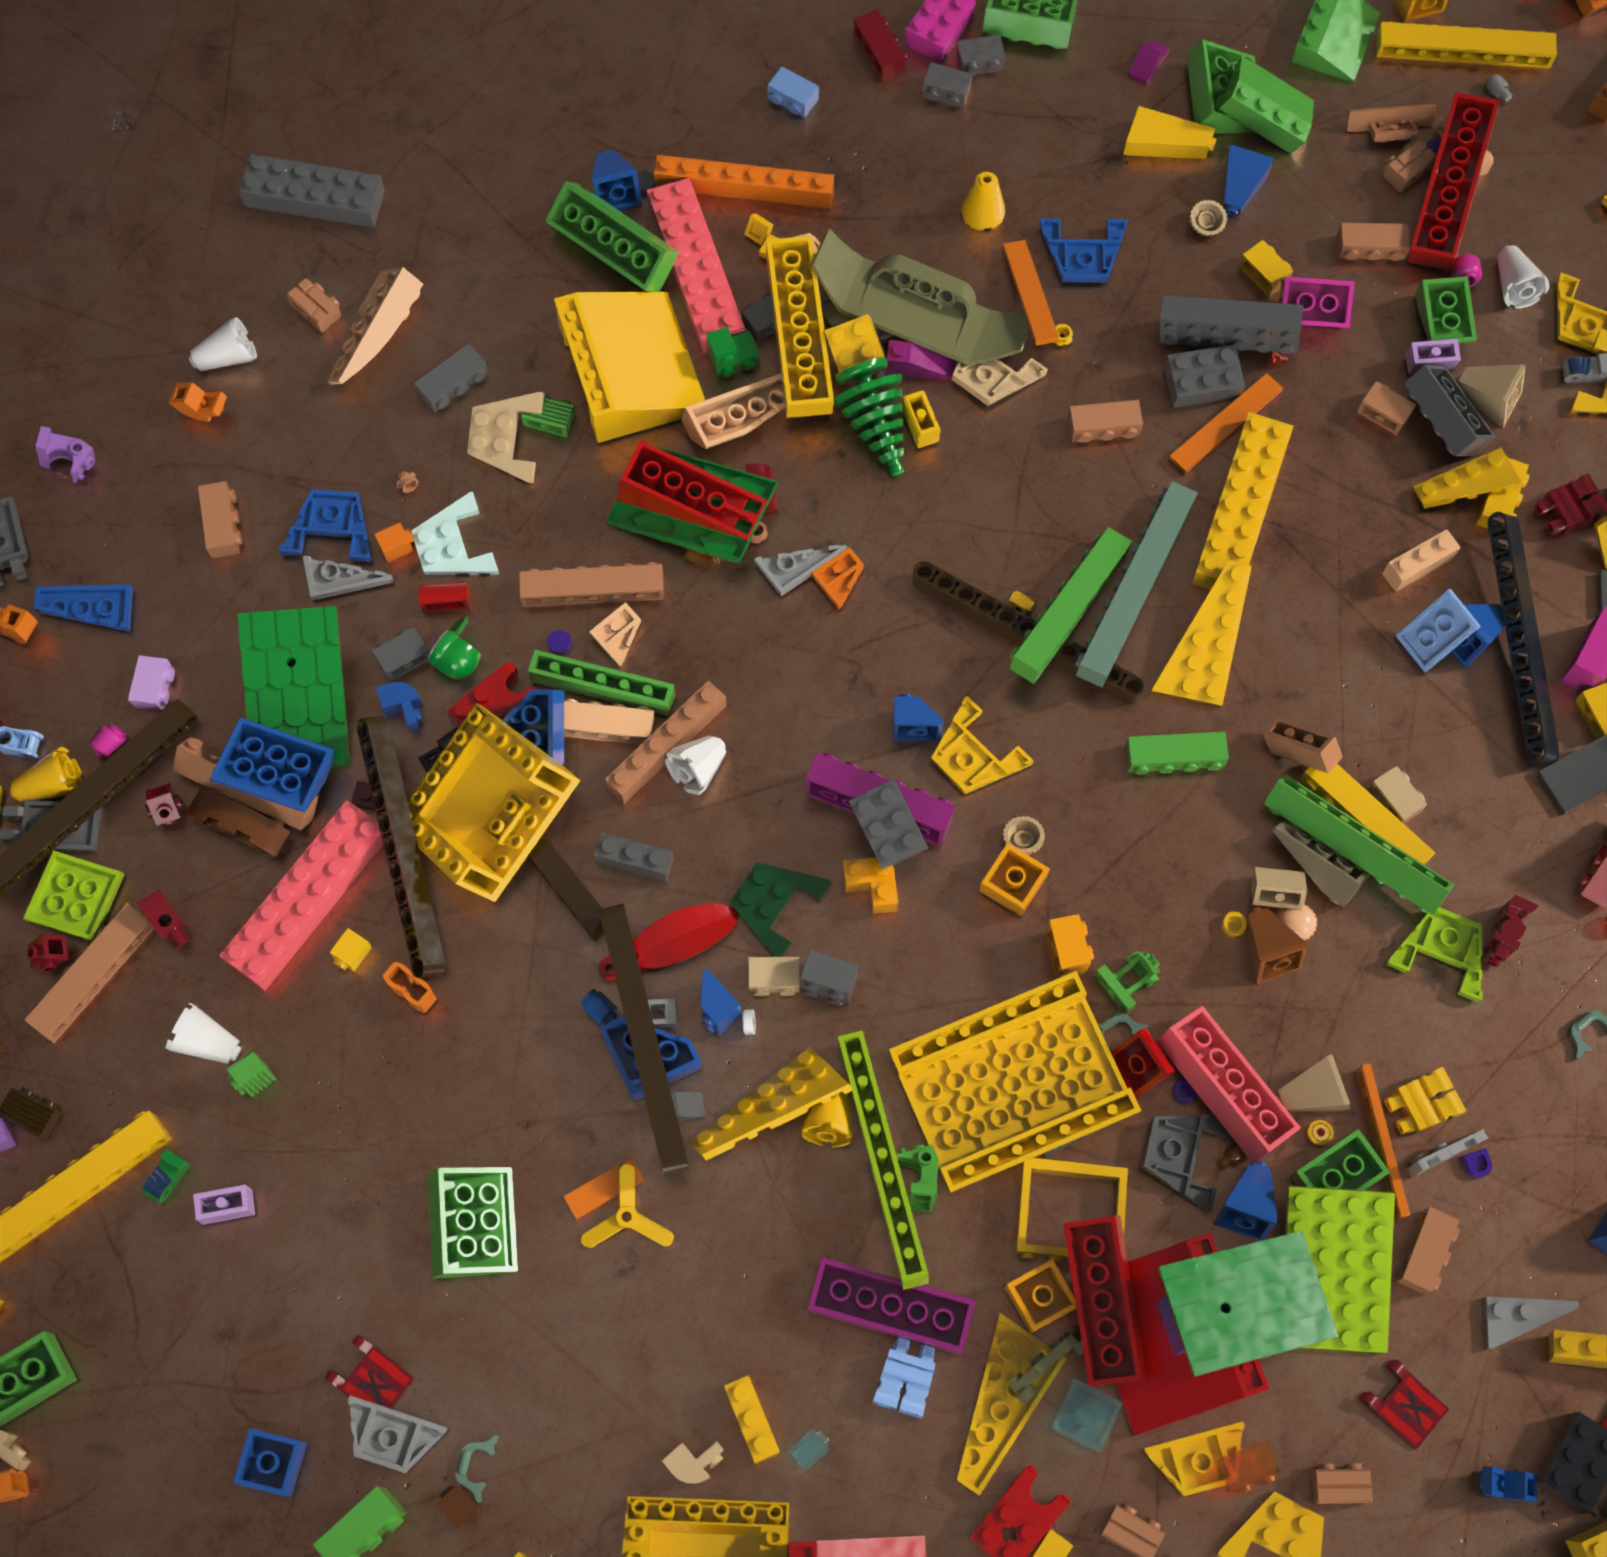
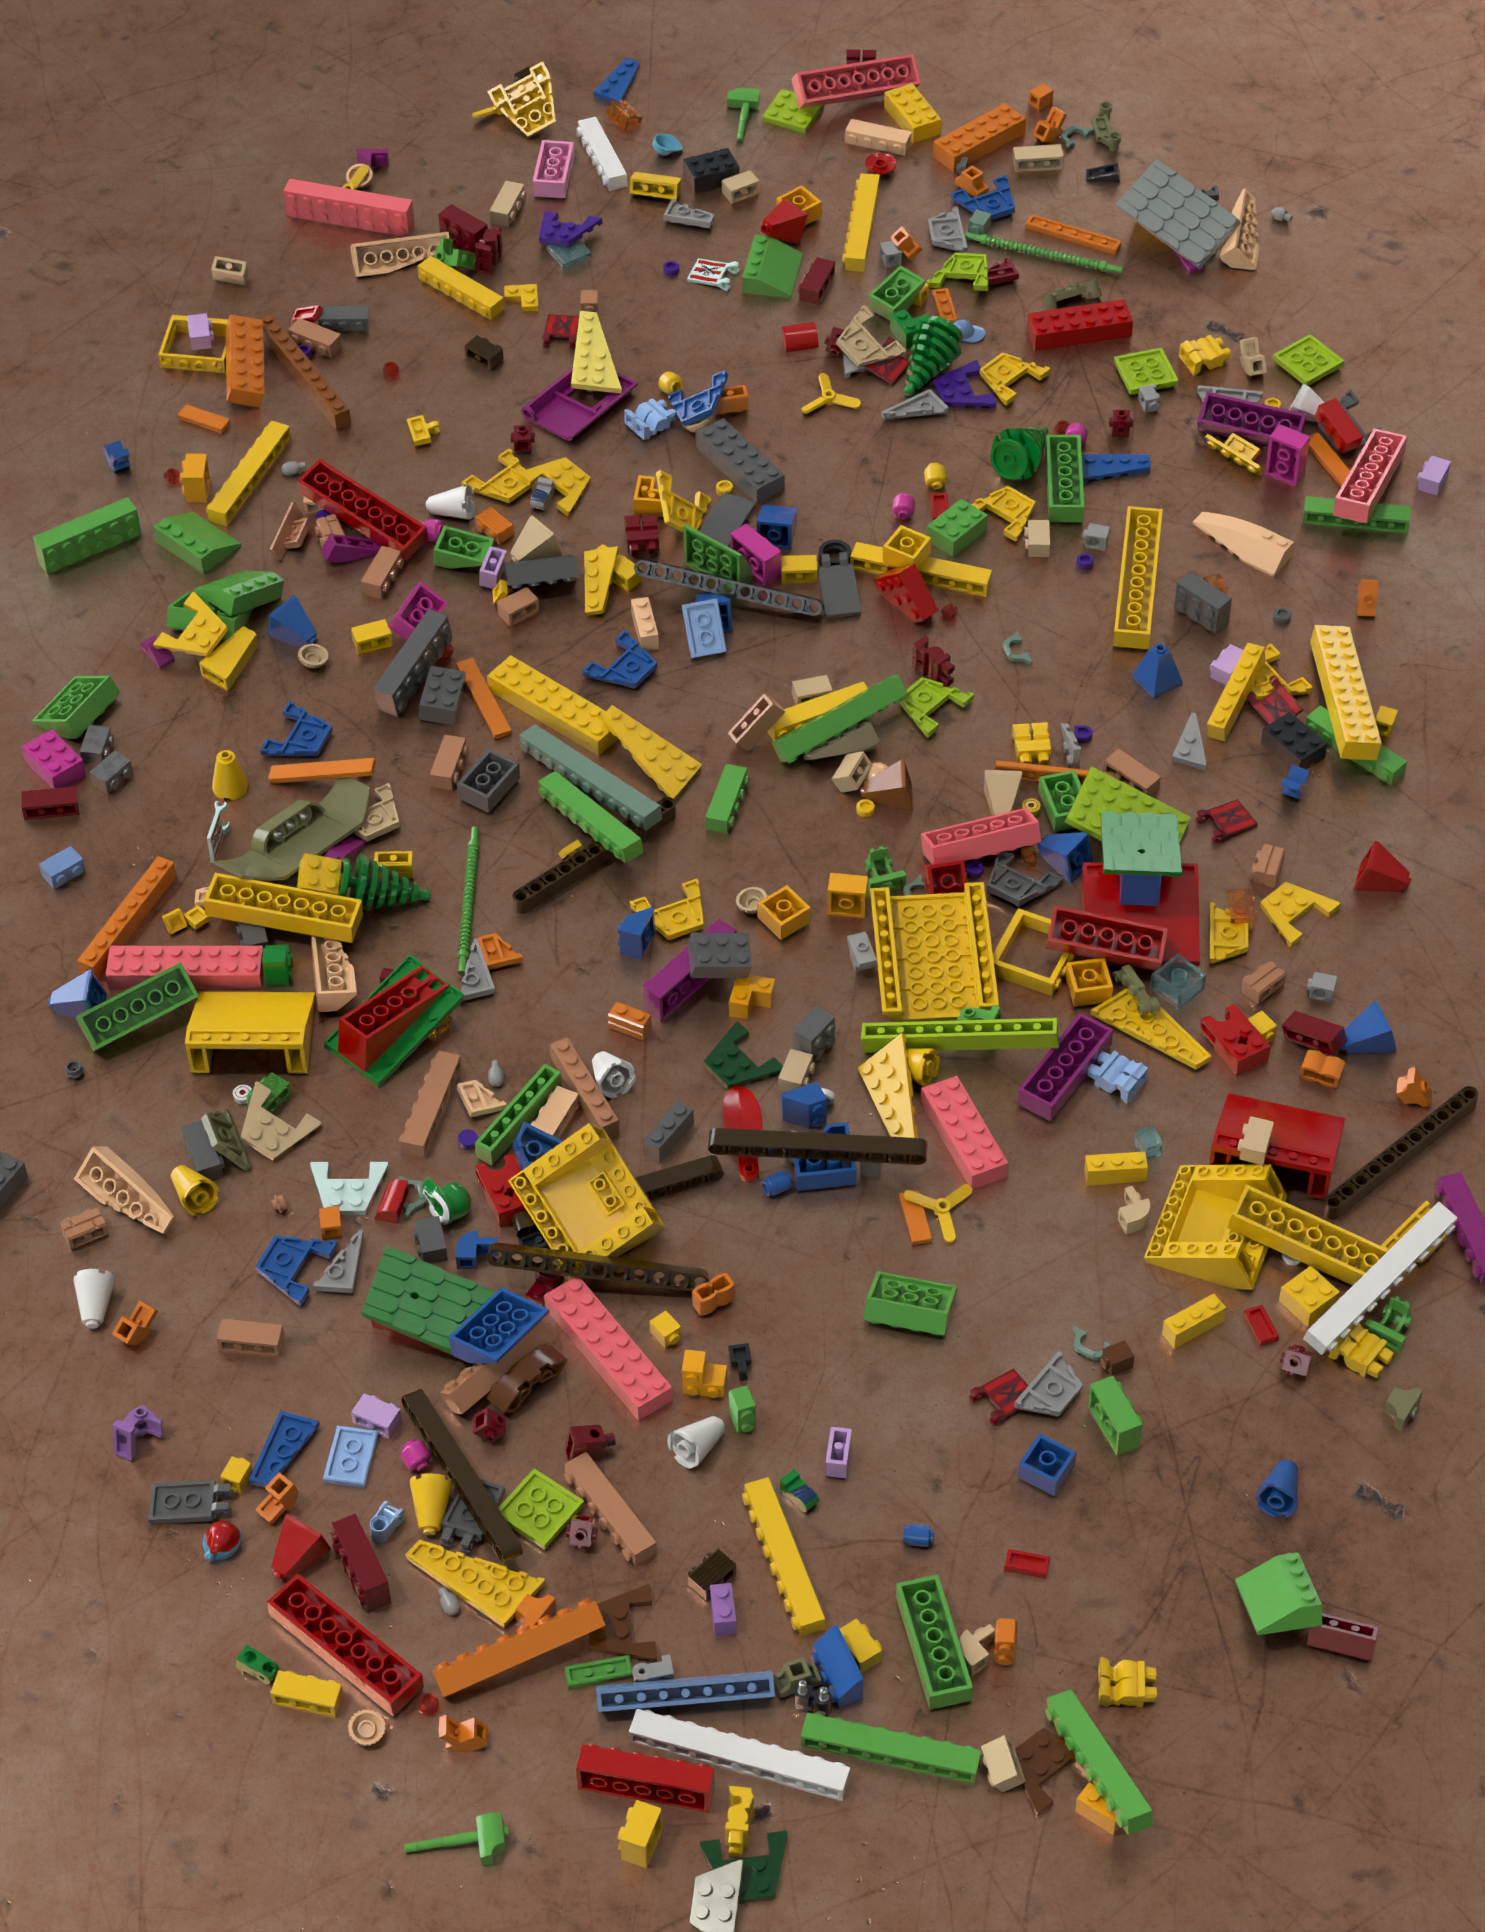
camera: 70 degrees left, 20 degrees down
none -> dark grey plate [65,1060,84,1078]
none -> yellow wing [153,592,228,657]
none -> yellow cone [171,1165,220,1215]
none -> olive wing [201,1109,252,1171]
none -> light aqua flag [207,801,231,863]
none -> yellow brick [220,1456,252,1494]
none -> white tile [233,1085,252,1104]
none -> magenta slope [322,534,380,563]
none -> light blue tile [323,1426,379,1488]
none -> sand green helmet [398,1176,427,1219]
none -> dark grey brick [457,749,520,813]
none -> bright green hose [457,826,480,976]
none -> orange brick [475,507,515,545]
none -> light grey cylinder [488,1060,504,1087]
none -> yellow tile [492,579,512,604]
none -> blue wing [582,630,657,688]
none -> orange brick [608,1002,652,1041]
none -> light orange brick [682,1350,727,1398]
none -> bright green slope [683,524,753,592]
none -> black plate [728,1343,752,1381]
none -> light grey brick [847,932,877,972]
none -> blue brick [903,1524,934,1547]
none -> coral brick [921,1076,1008,1190]
none -> red tile [1004,1549,1050,1579]

